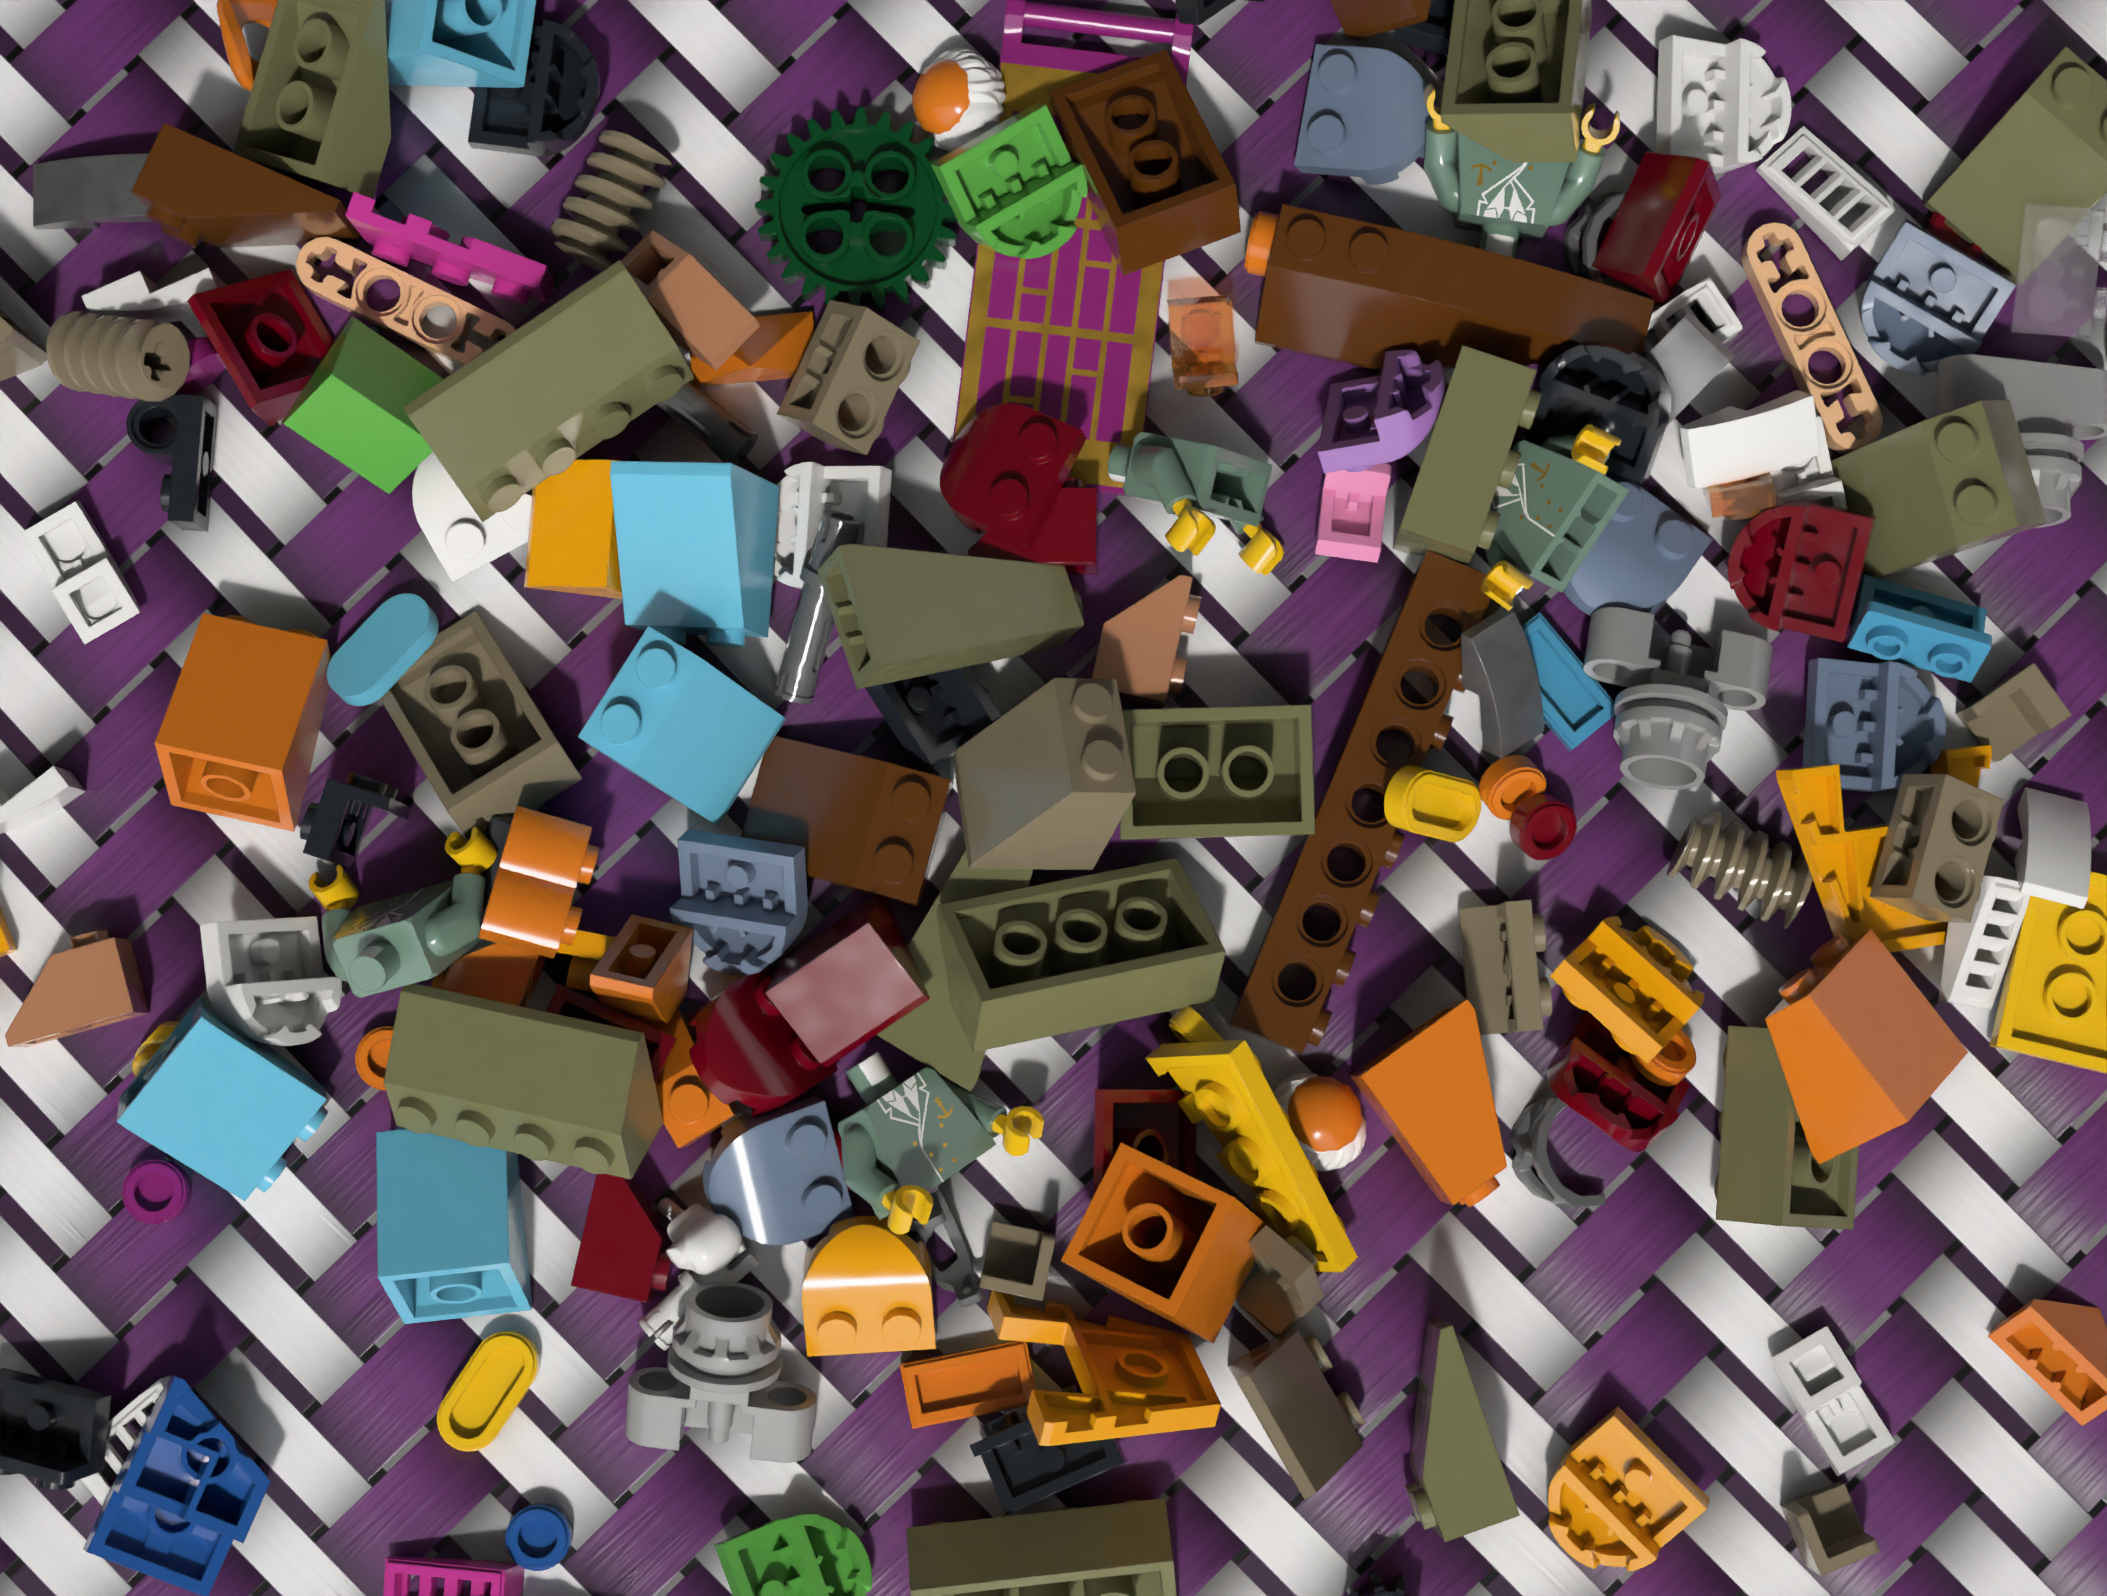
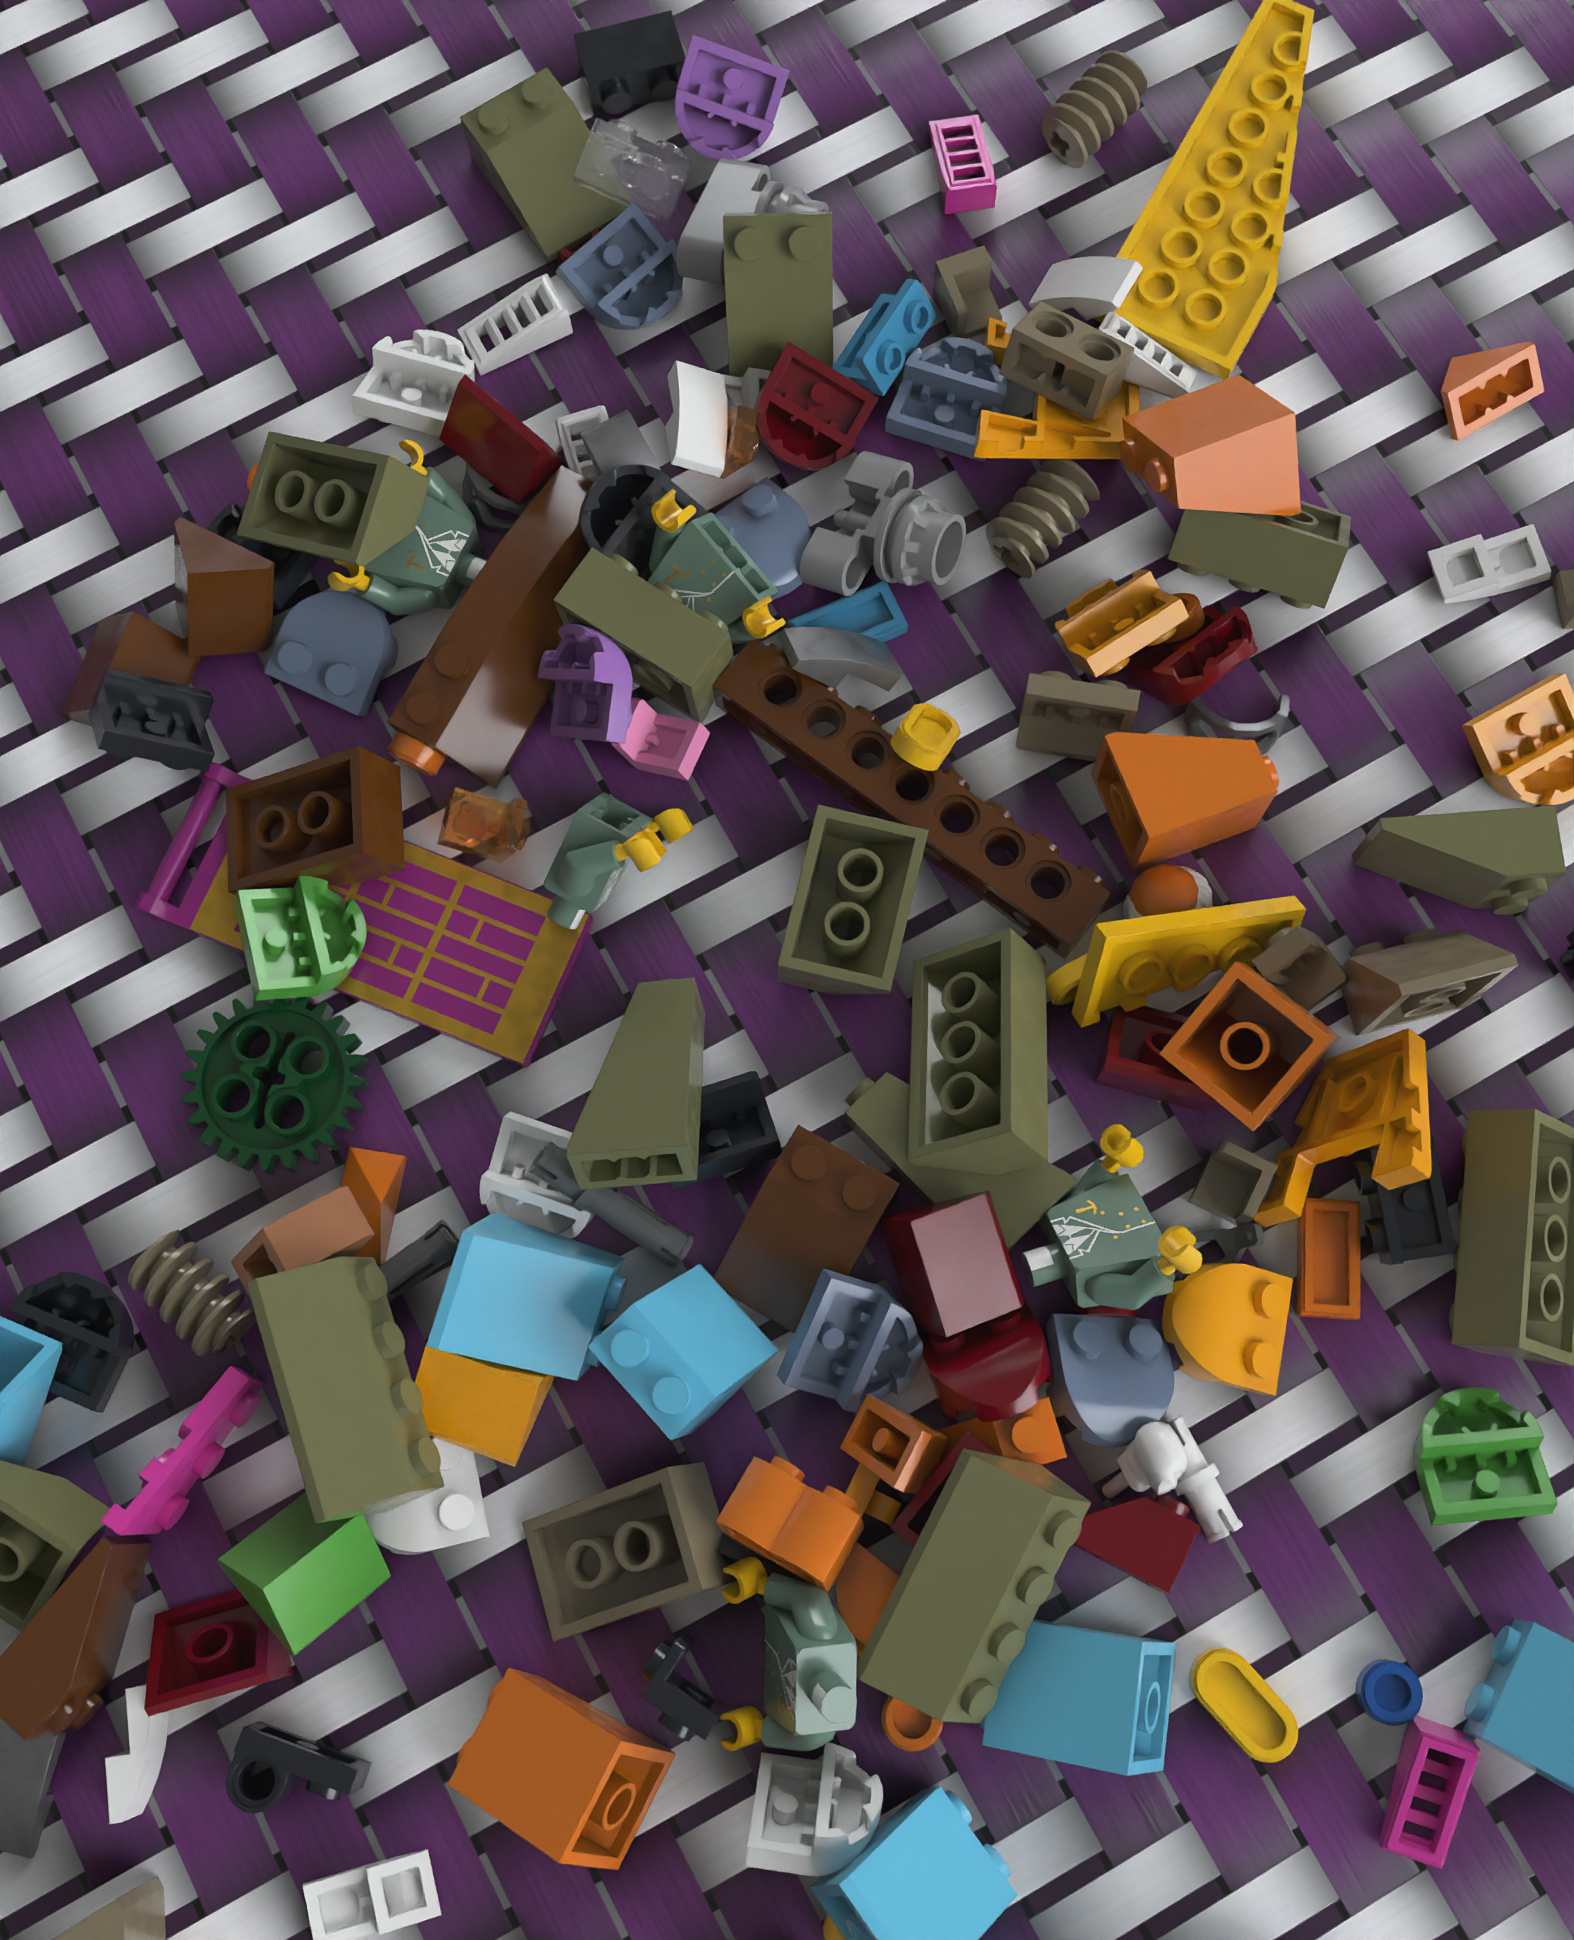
camera: 70 degrees left, 10 degrees down
dark tan piece [46,311,190,402] -> none
magenta tile [175,337,226,396] -> none
light nougat beam [296,237,516,367] -> none
medium azure tile [327,593,439,706] -> none
light grey beam [625,1282,816,1463] -> none
dark tan brick [777,300,920,455] -> none
hair [912,47,1006,151] -> none
dark red slope [940,403,1086,550] -> none
dark tan slope [953,678,1136,870] -> none
dark red slope [968,478,1098,575] -> none
nougat slope [1092,575,1201,708] -> none
orange tile [1479,755,1546,820] -> none
dark red tile [1509,793,1577,860] -> none
light nougat beam [1741,222,1883,455] -> none

